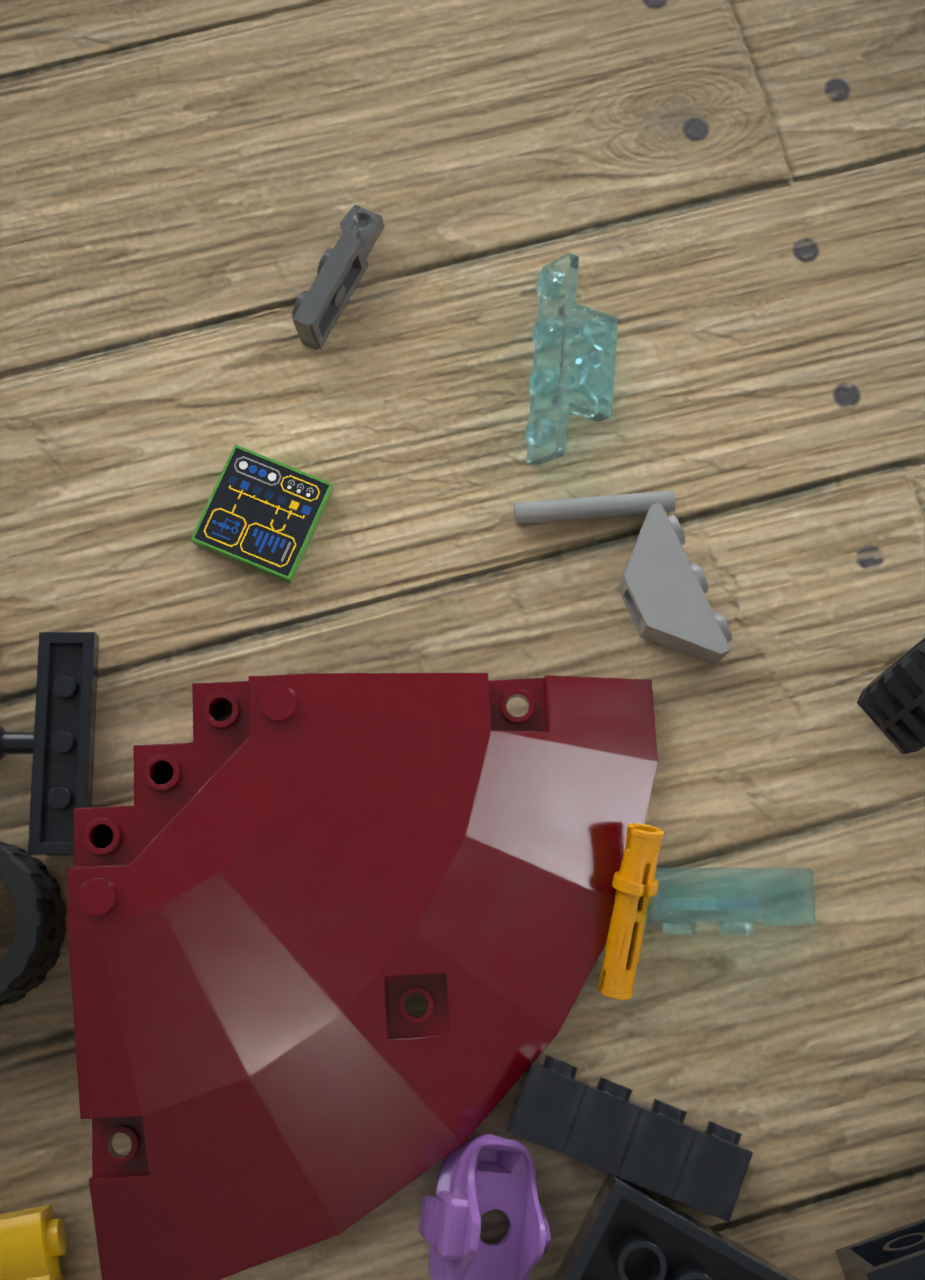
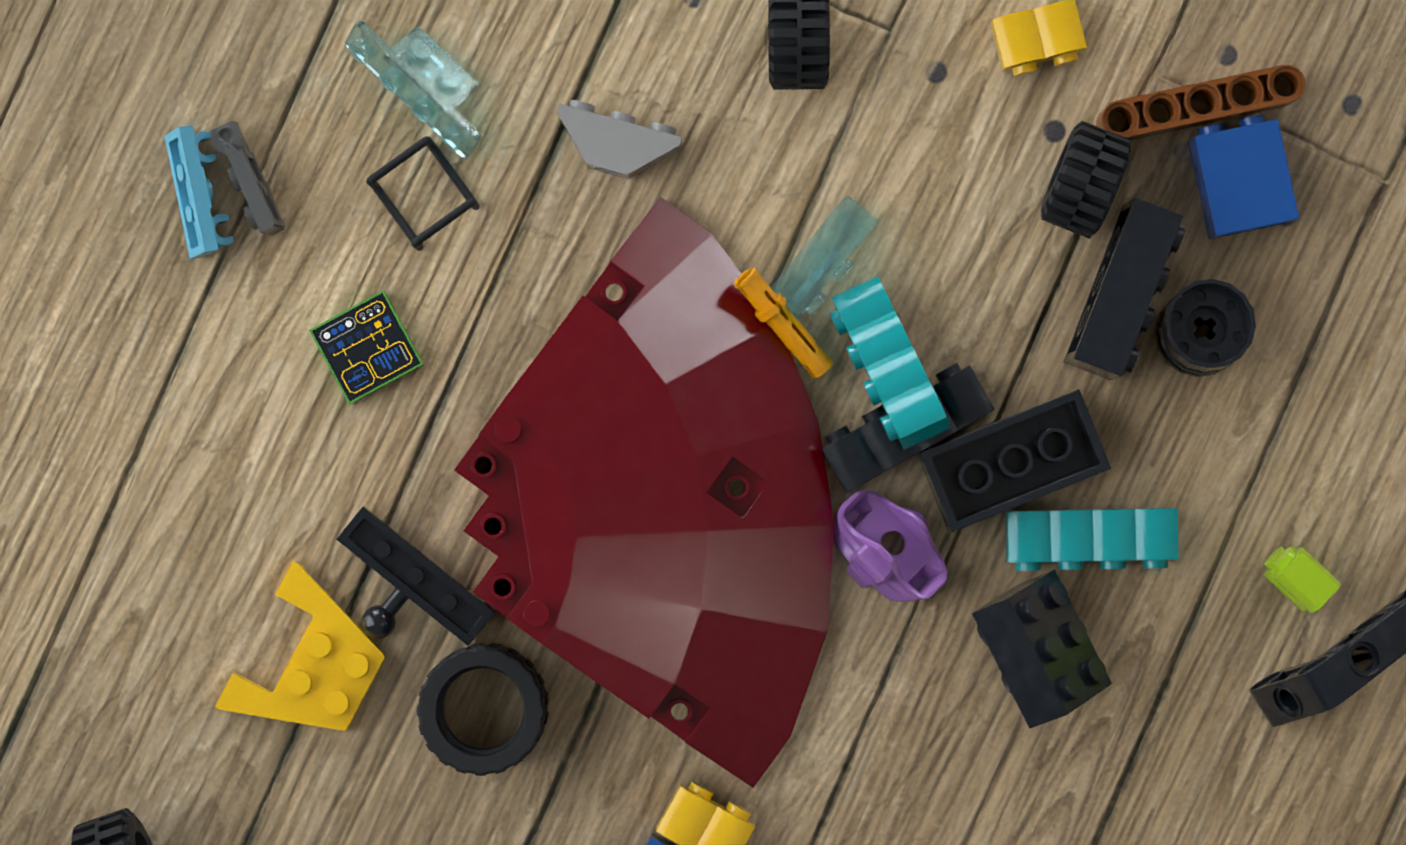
camera: 50 degrees left, 10 degrees up
light grey bar [514,490,675,524] -> none
none -> medium azure plate [164,125,234,259]
none -> black piece [366,136,480,251]
none -> teal brick [829,276,950,450]

